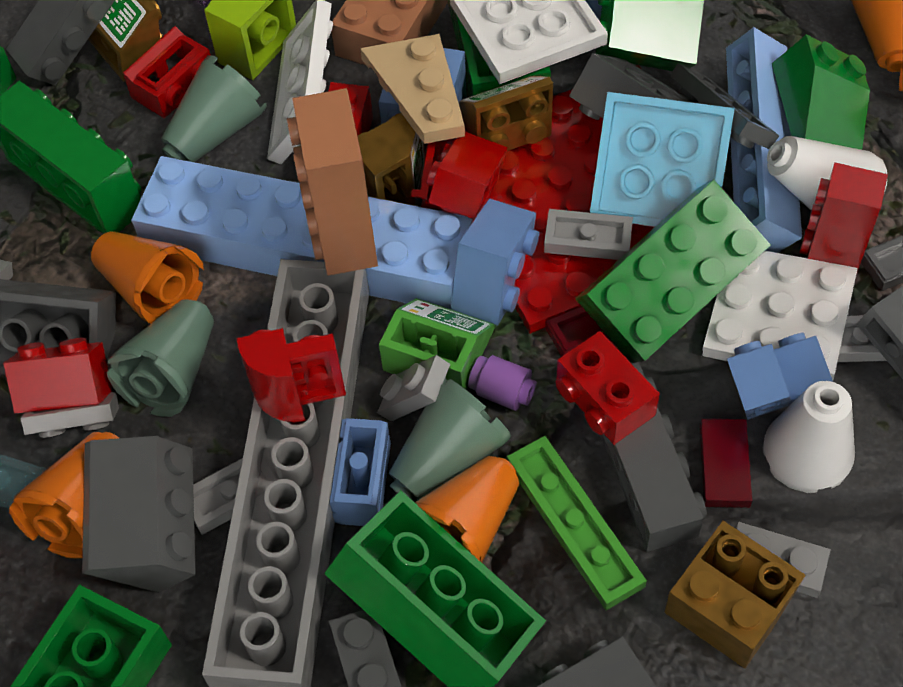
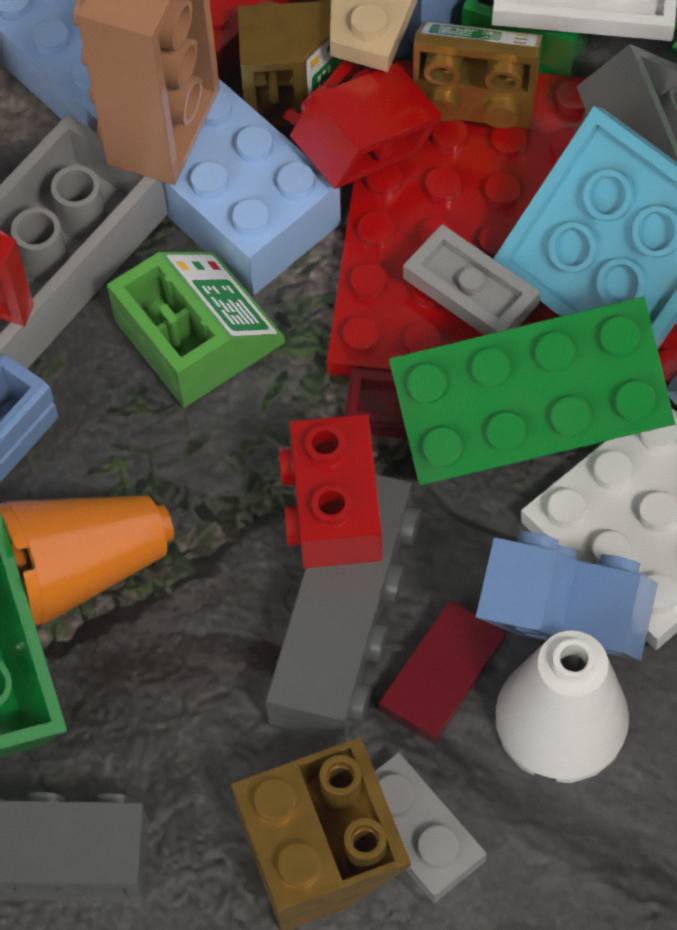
camera: 30 degrees right, 5 degrees up
light grey plate [377,355,450,421] -> none
sand green cone [389,378,511,501] -> none
medium blue brick [451,199,539,326] -> none
medium lavender brick [468,355,537,411] -> none
bright green plate [507,436,647,611] -> none

